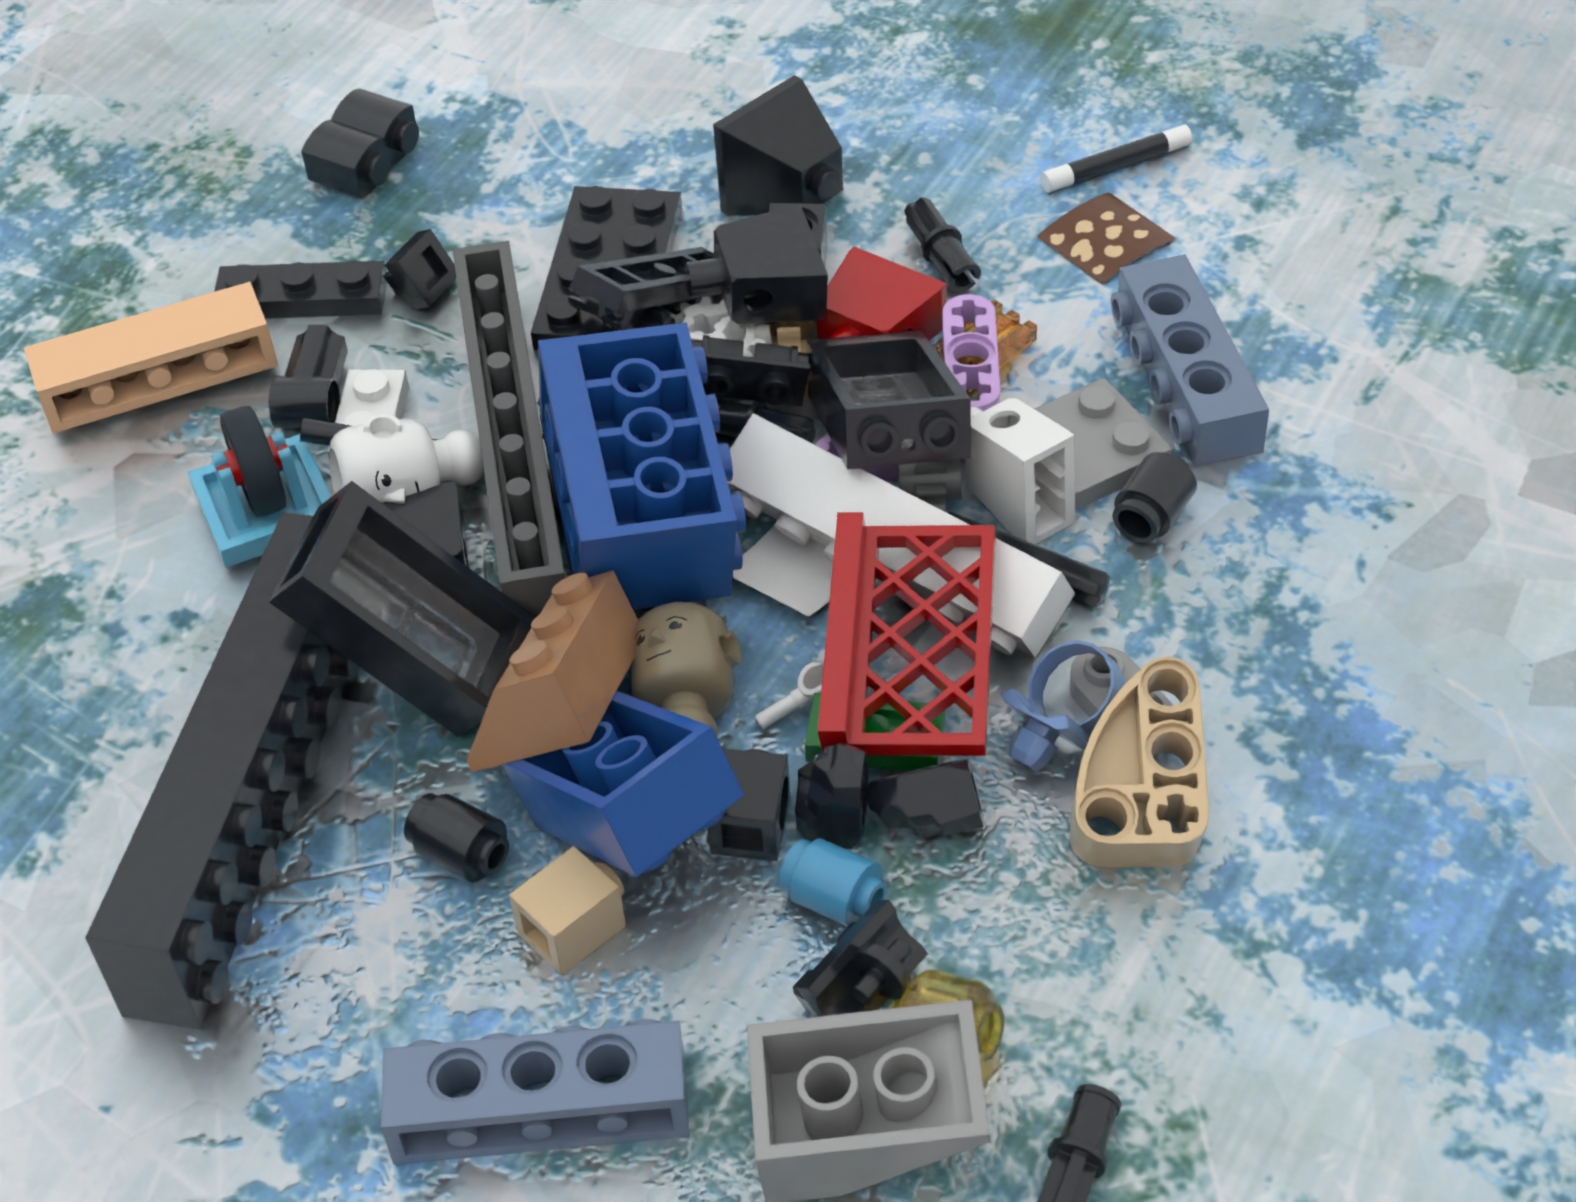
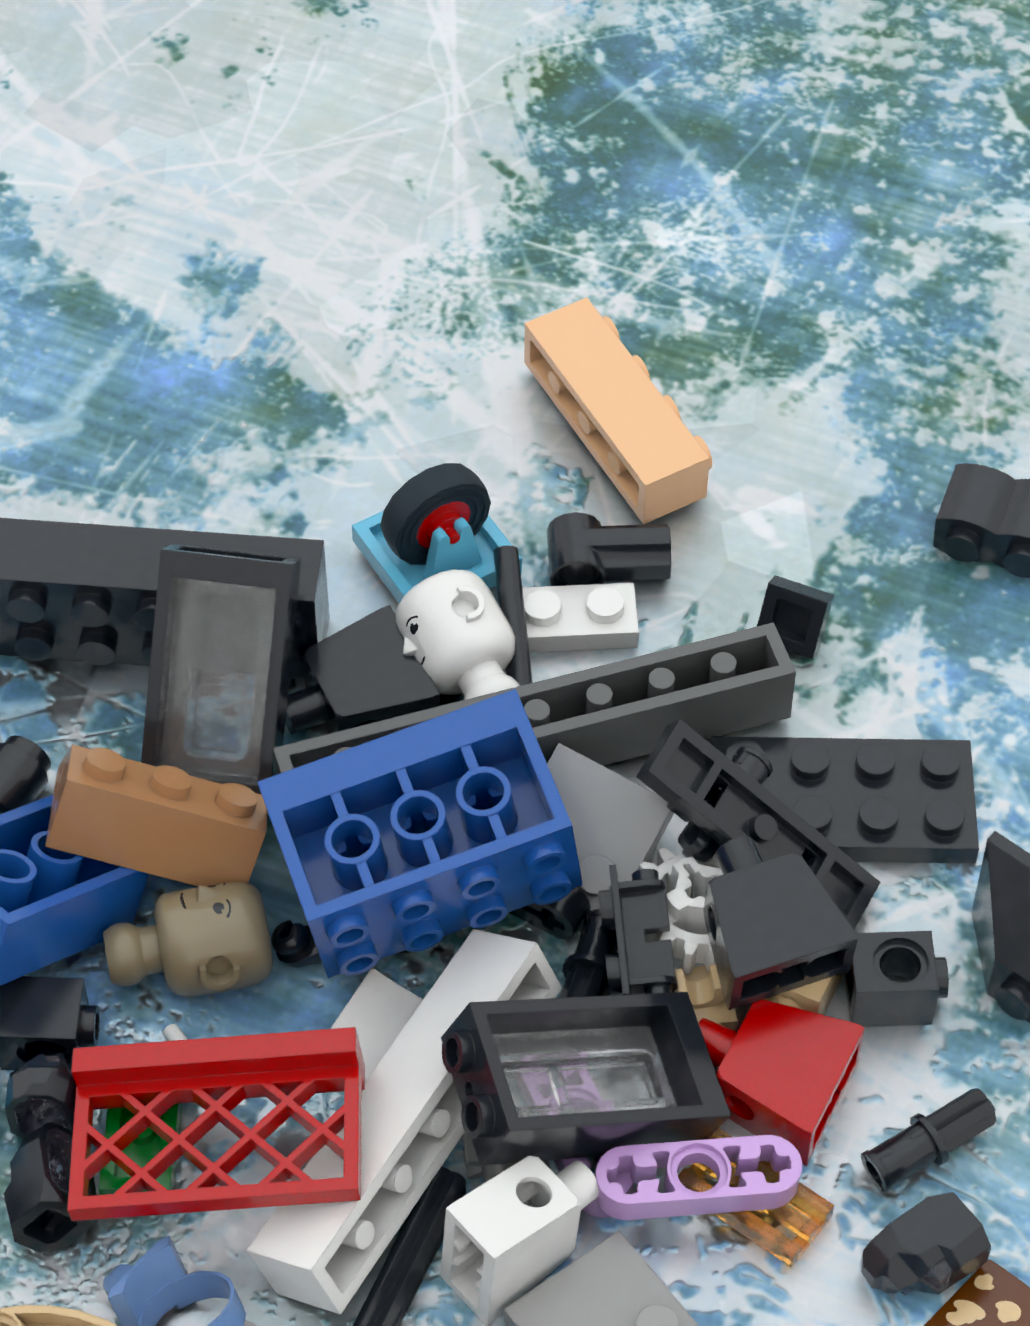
camera: 80 degrees right, 5 degrees up
black plate [214,260,387,318] -> none
none -> black rock [860,1192,991,1295]

